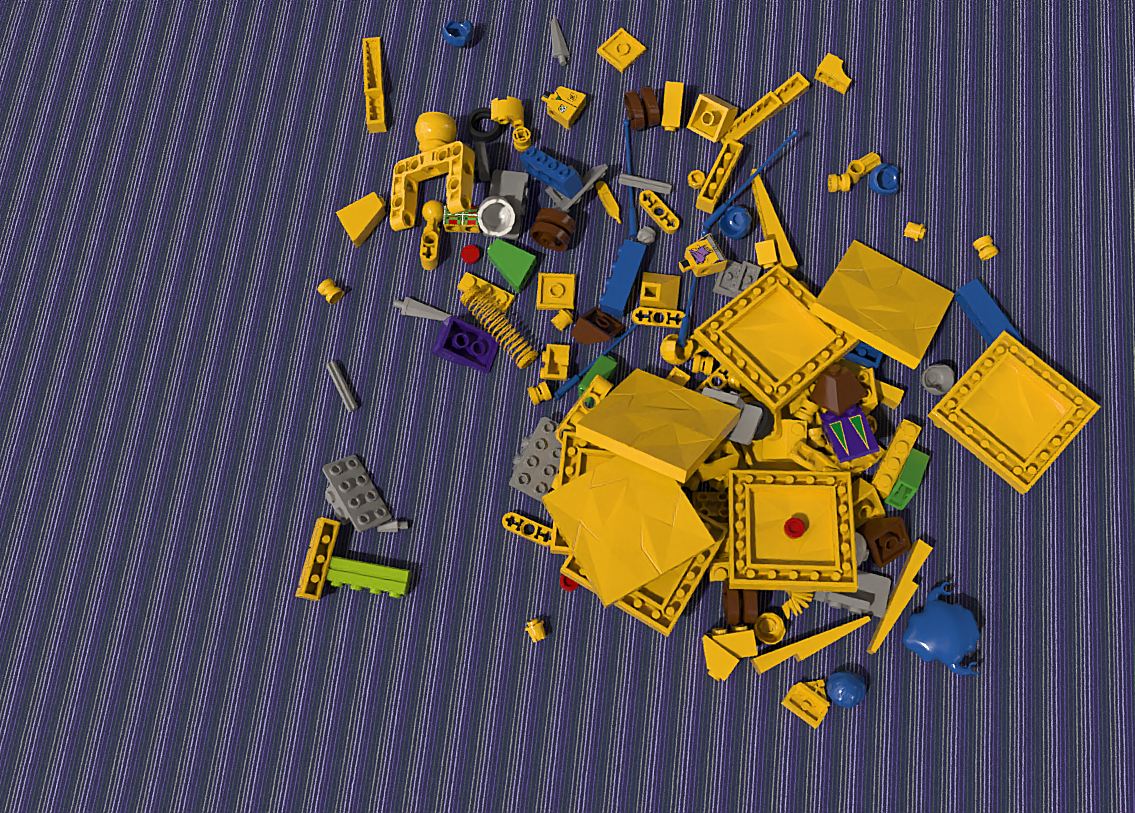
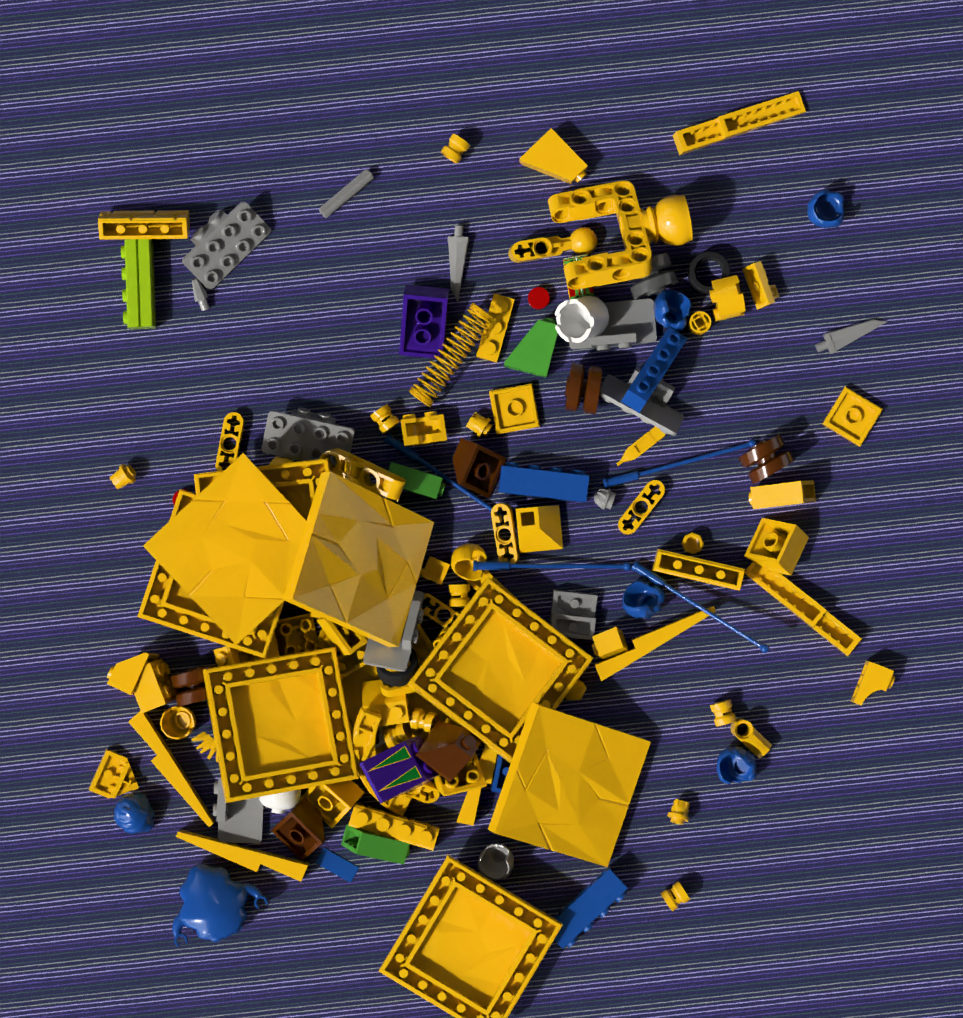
camera: 75 degrees right, 15 degrees up
yellow torso [541,86,586,130] -> none
light grey axle [618,173,672,194] -> none
yellow torso [679,233,727,277] -> none
red tile [784,518,805,539] -> none
none -> blue sticker [316,848,359,883]
none -> blue hair [653,290,692,332]
none -> yellow hinge [742,261,780,310]

